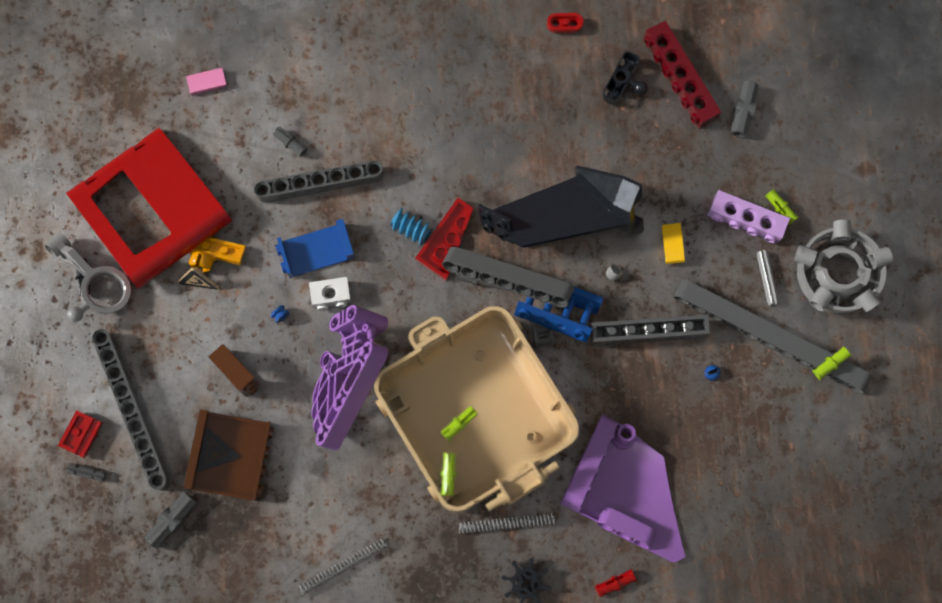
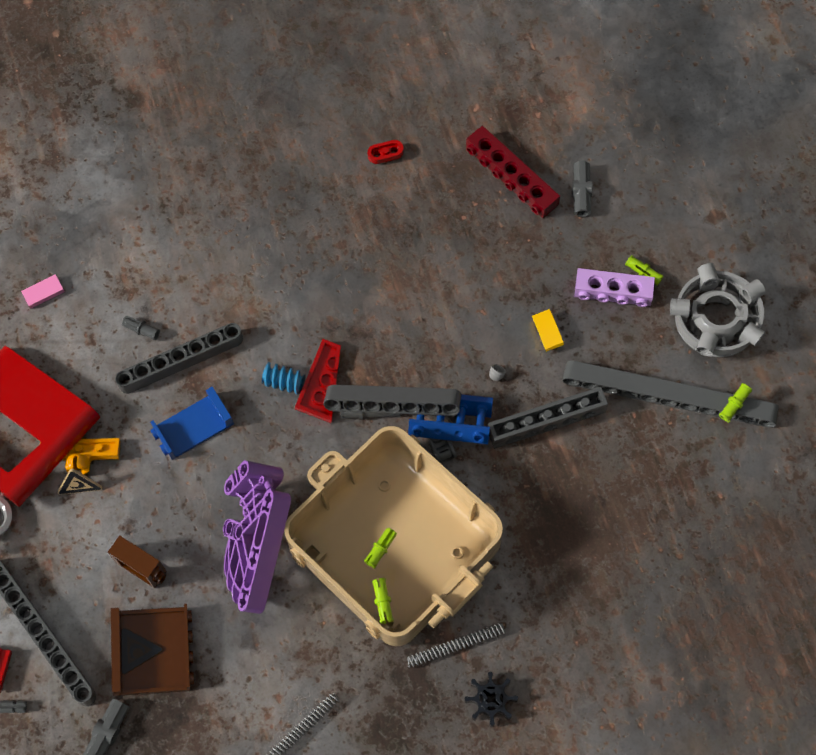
camera: 10 degrees left, 10 degrees down
blue bush [270,305,290,324] -> none
white brick [309,277,352,311] -> none
black piece [478,165,644,248] -> none
medium lavender panel [560,415,685,563] -> none
red pin [595,569,636,598] -> none
black piece [602,51,648,104] -> none
blue hinge [704,365,721,381] -> none
light grey axle [757,250,779,306] -> none

